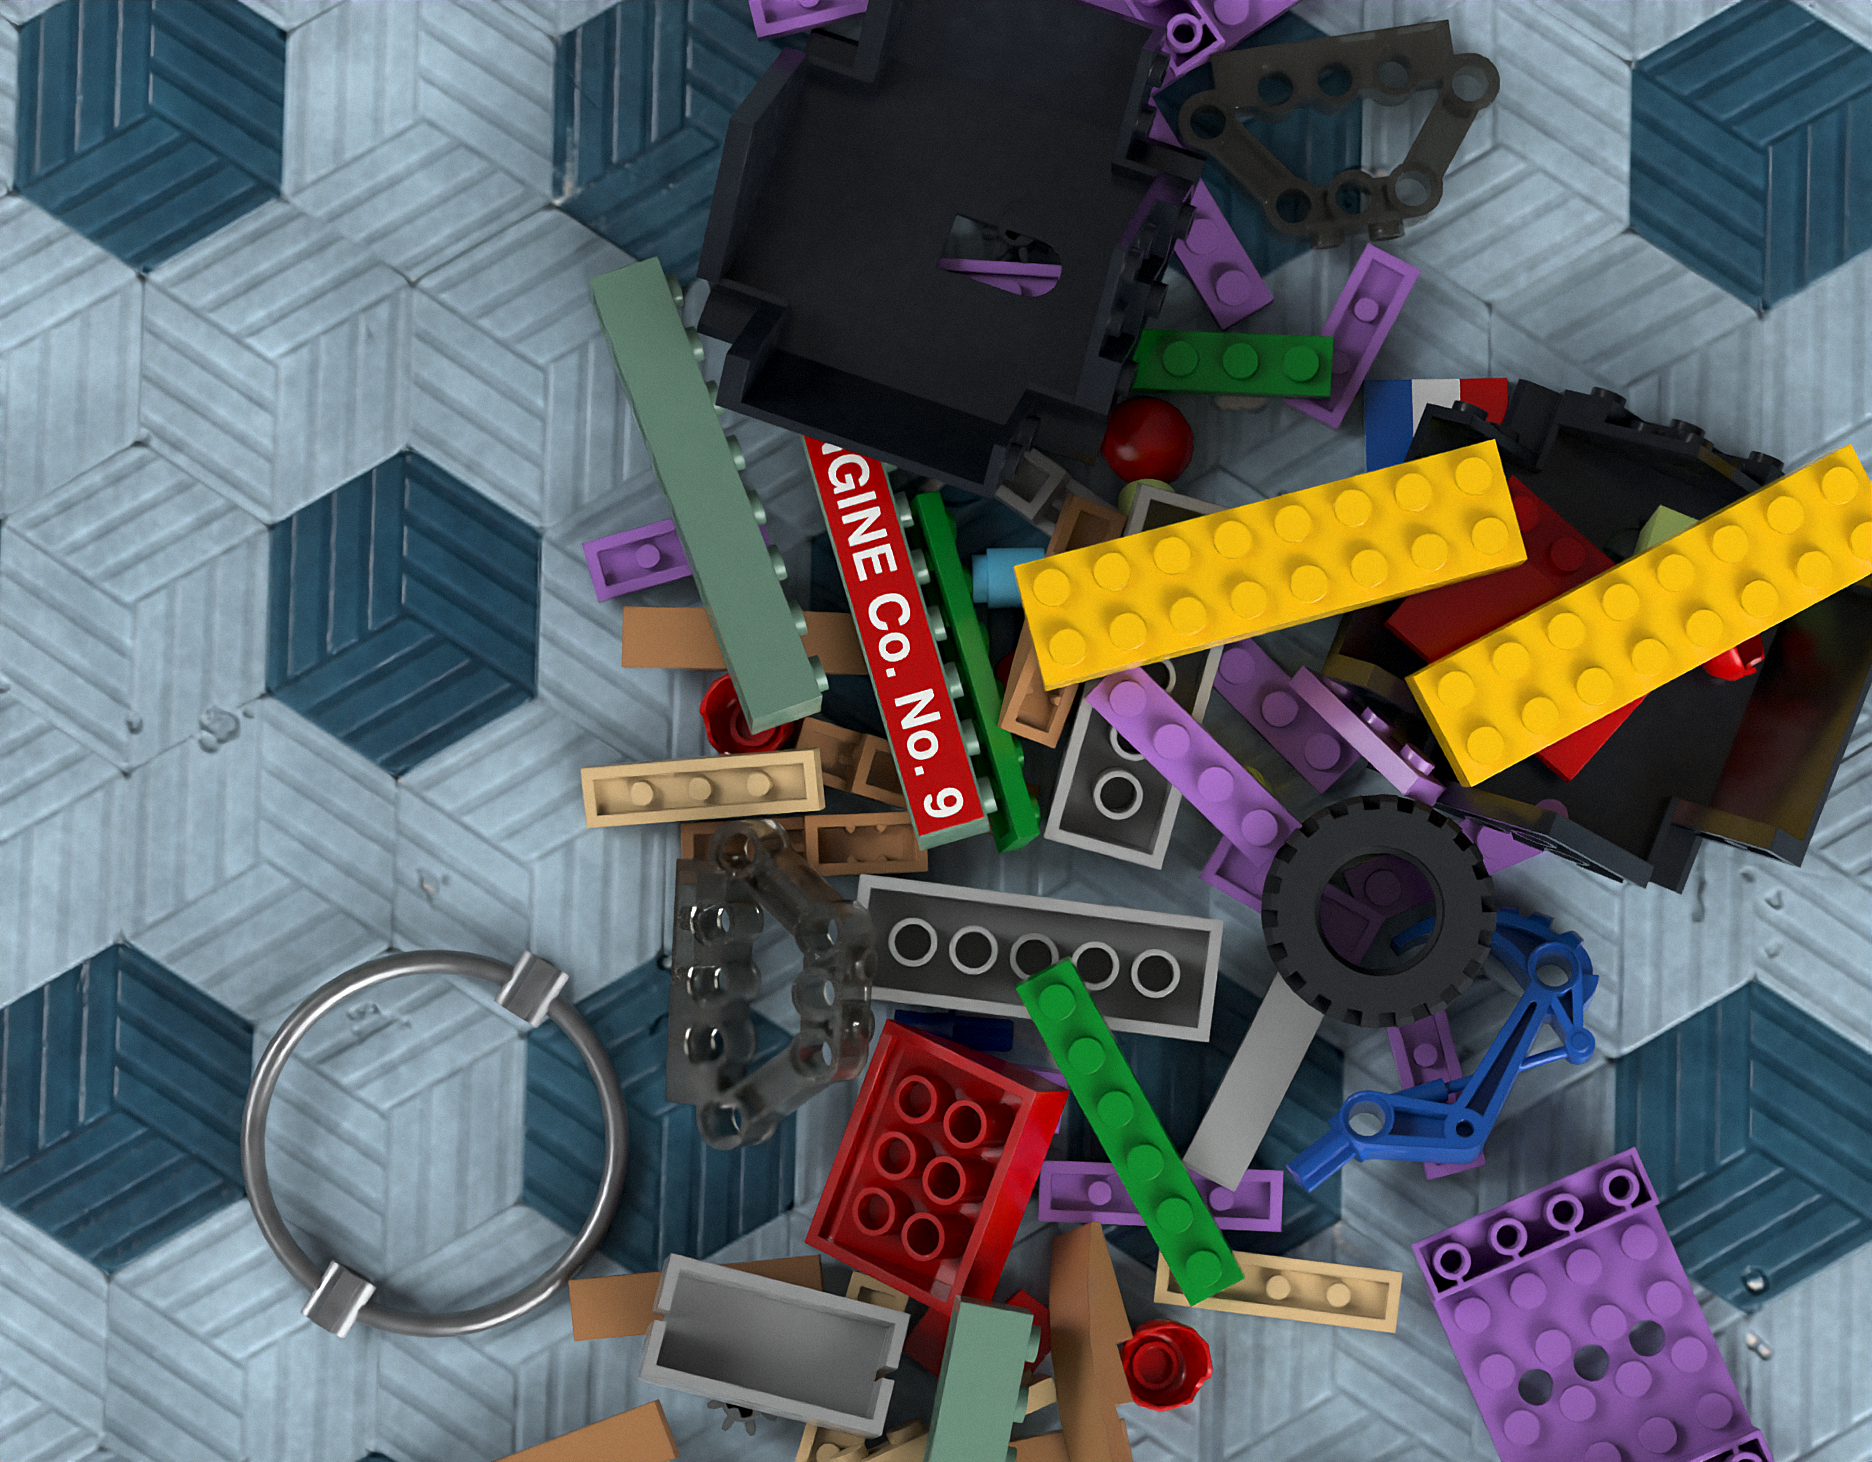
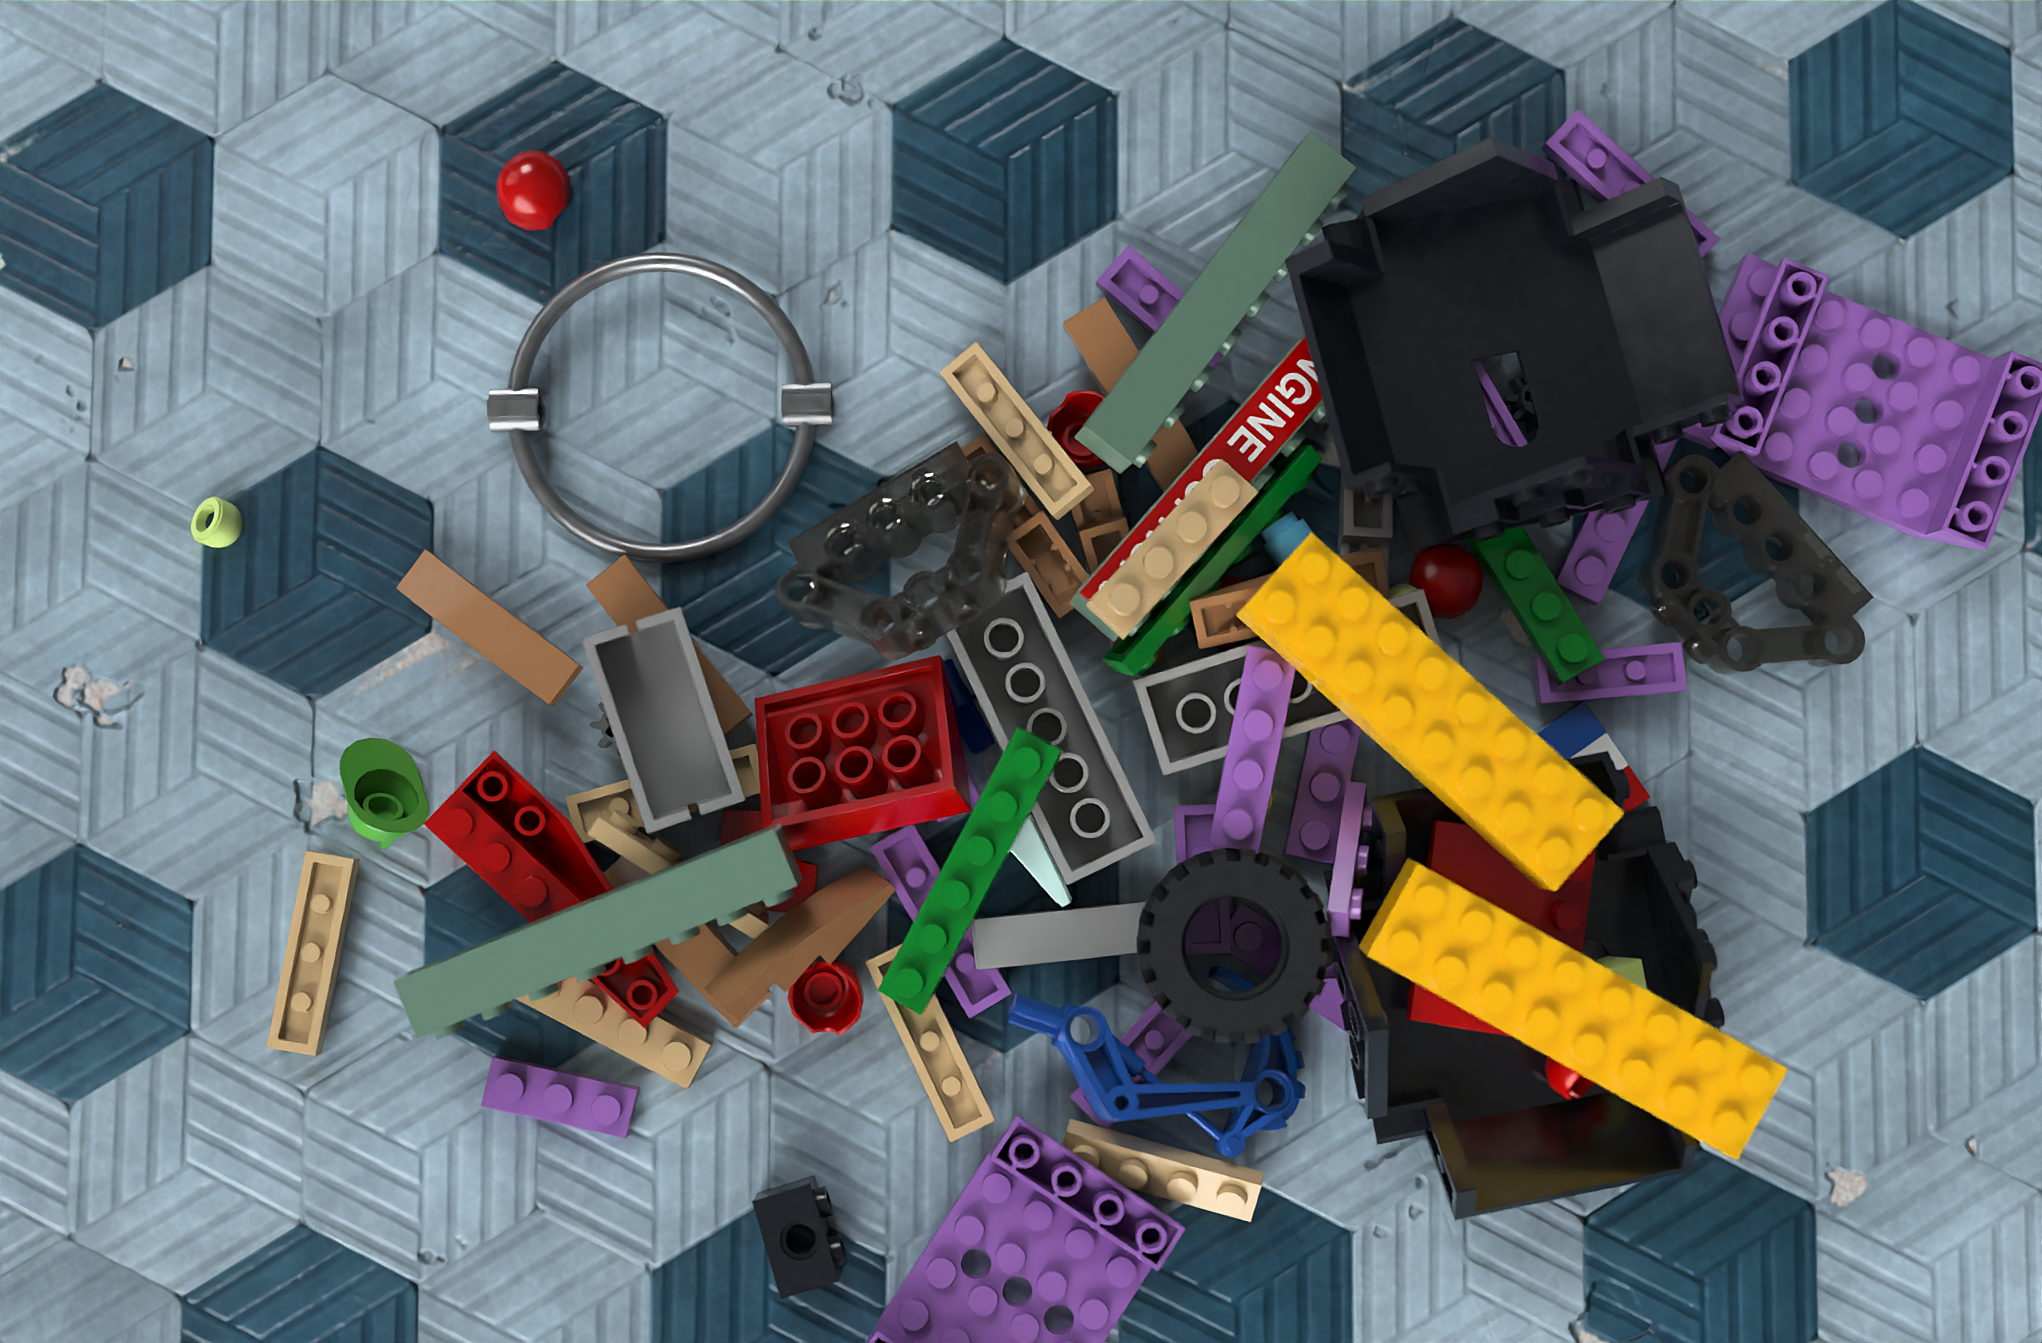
camera: 45 degrees right, 0 degrees up
none -> red hair [496,150,571,230]
none -> light aqua slope [1011,814,1072,907]
none -> tan plate [1063,1119,1264,1222]
none -> tan plate [1086,458,1258,640]

